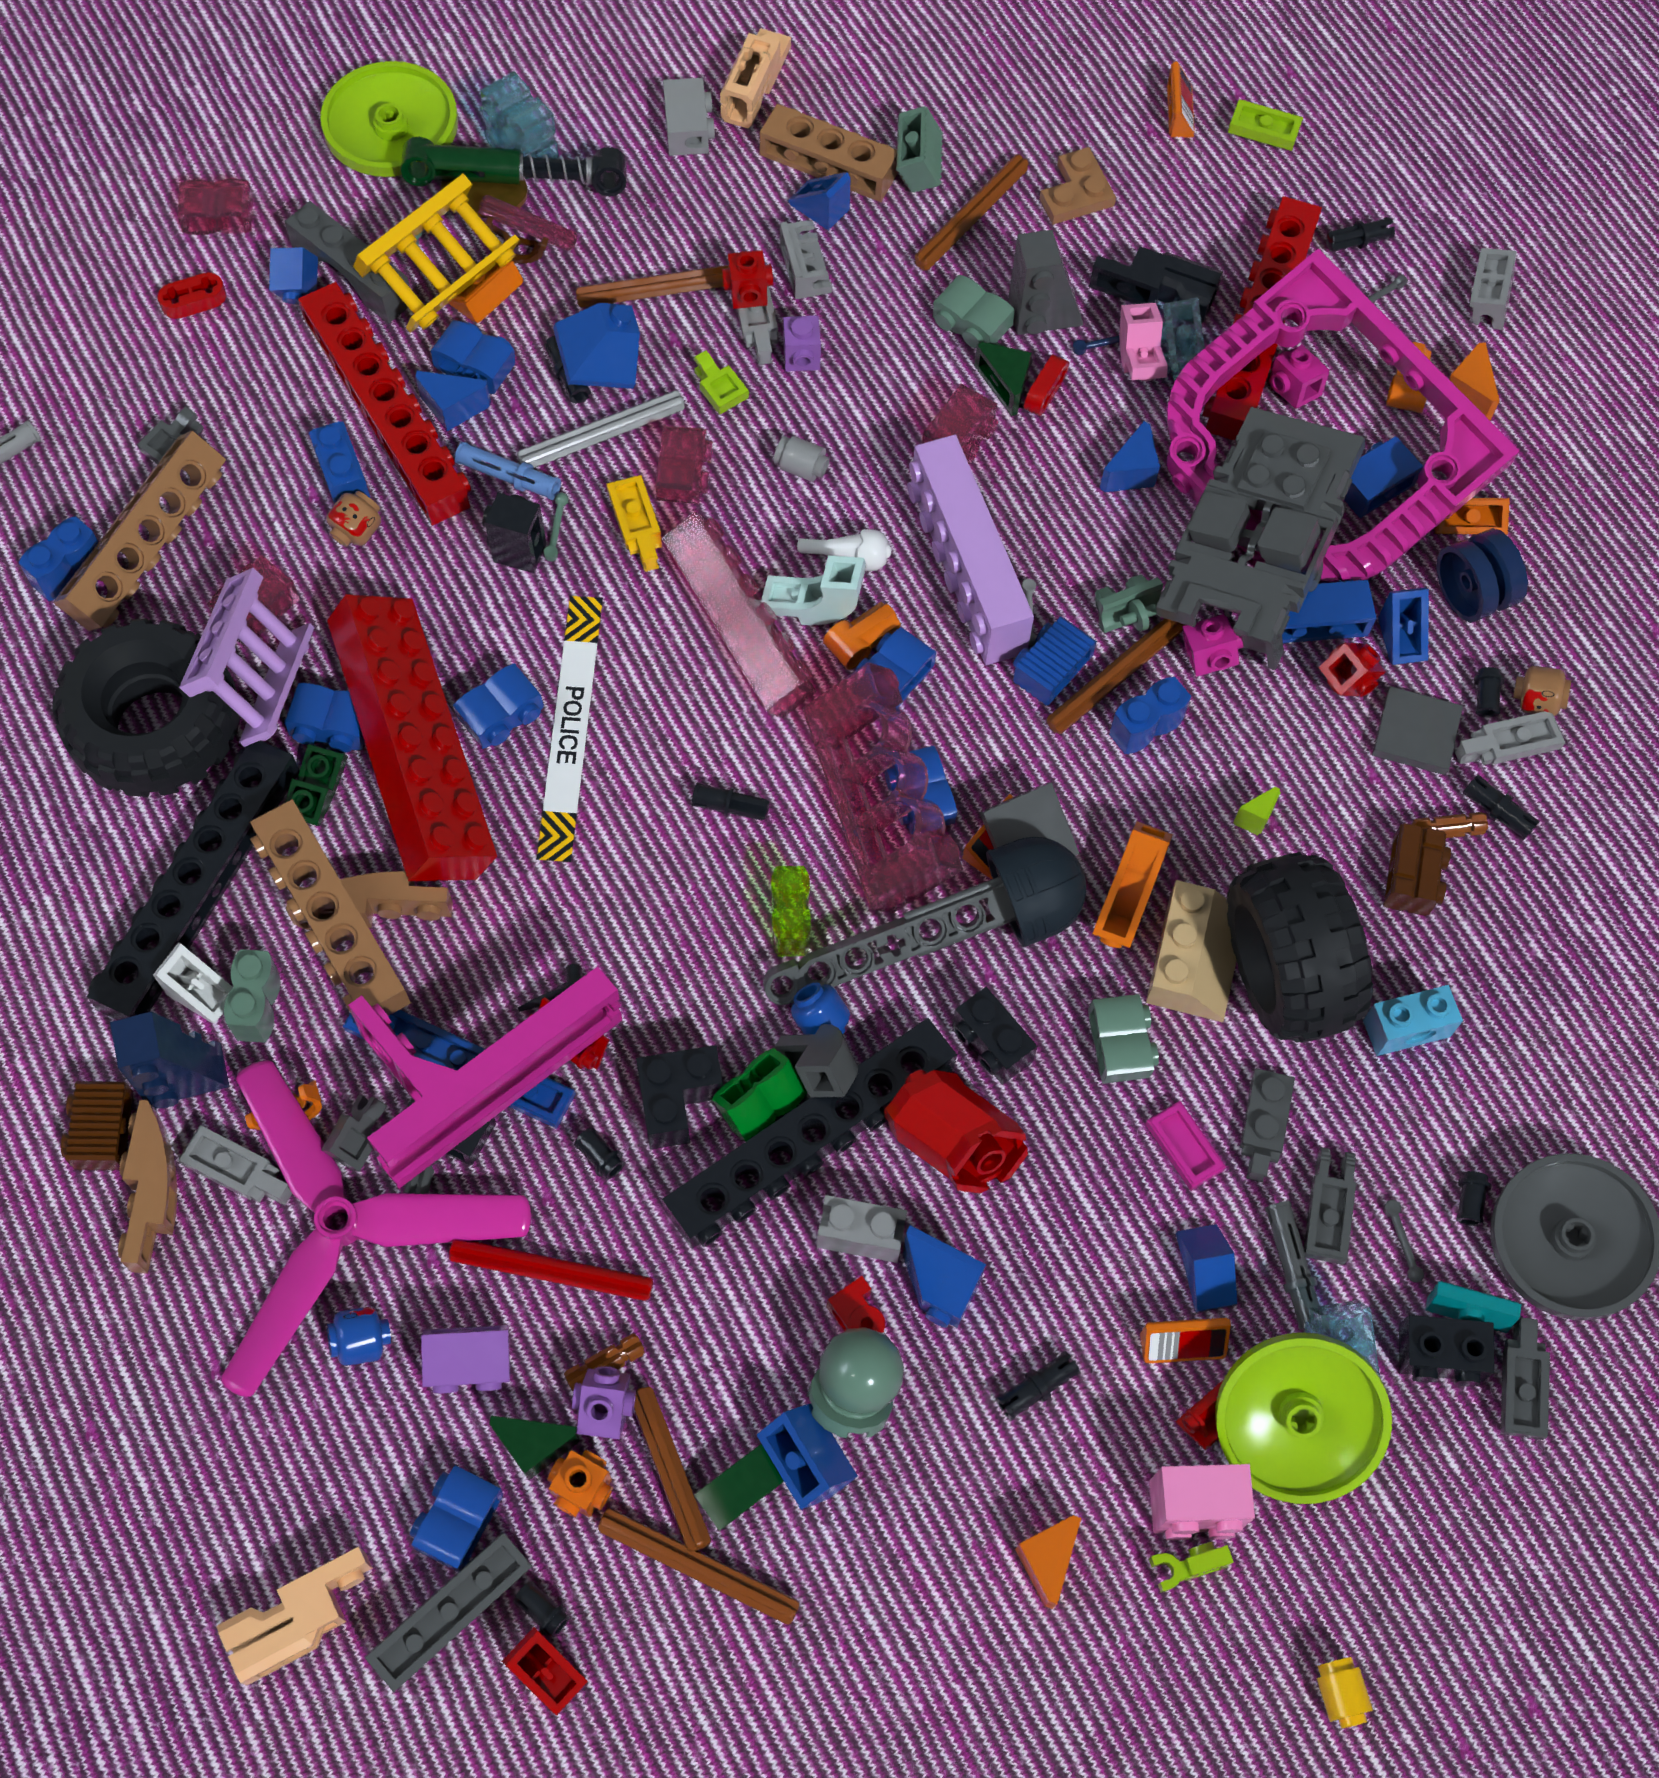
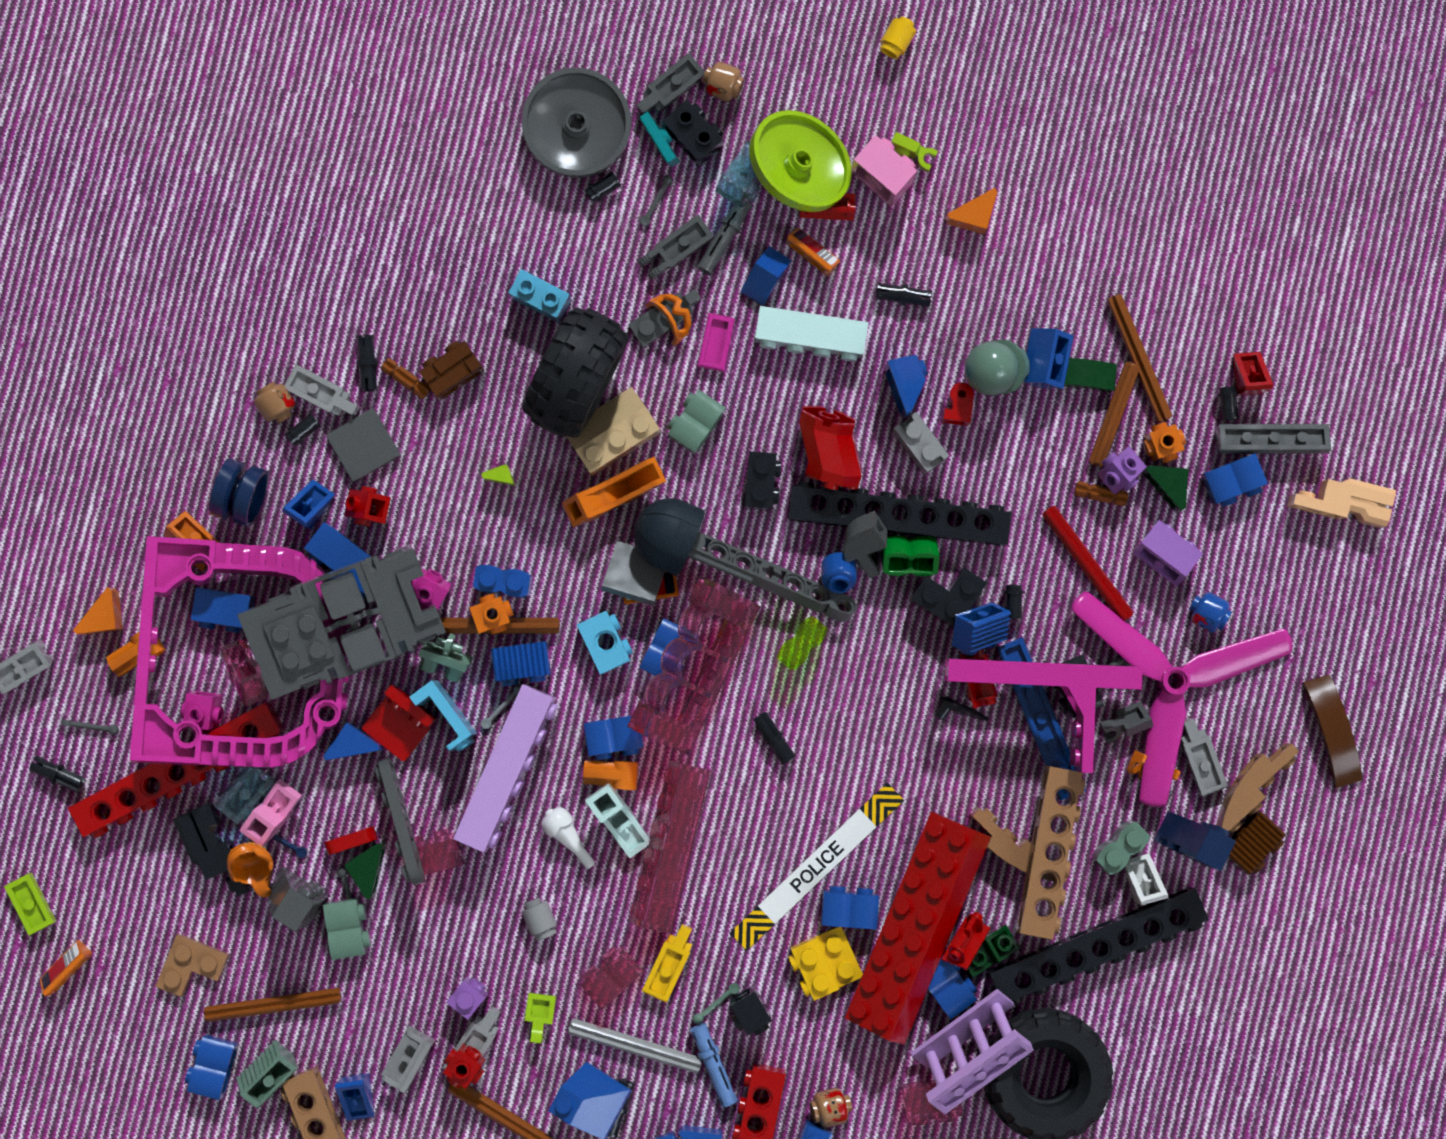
camera: 135 degrees left, 20 degrees up
none -> blue brick [185,1035,239,1100]
none -> clear pink brick [221,639,267,706]
none -> orange hair [227,842,273,898]
none -> red bracket [362,685,438,761]
none -> dark grey piece [375,758,426,886]
none -> medium azure panel [409,680,477,752]
none -> orange brick [469,593,514,635]
none -> medium azure brick [577,611,633,675]
none -> orange helmet [645,294,691,347]
none -> medium nougat head [702,62,745,102]
none -> light aqua brick [755,306,869,362]
none -> yellow plate [788,927,863,1001]
none -> red hinge [941,912,991,970]
none -> blue brick [952,602,1011,655]
none -> reddish brown slope [1302,674,1363,788]

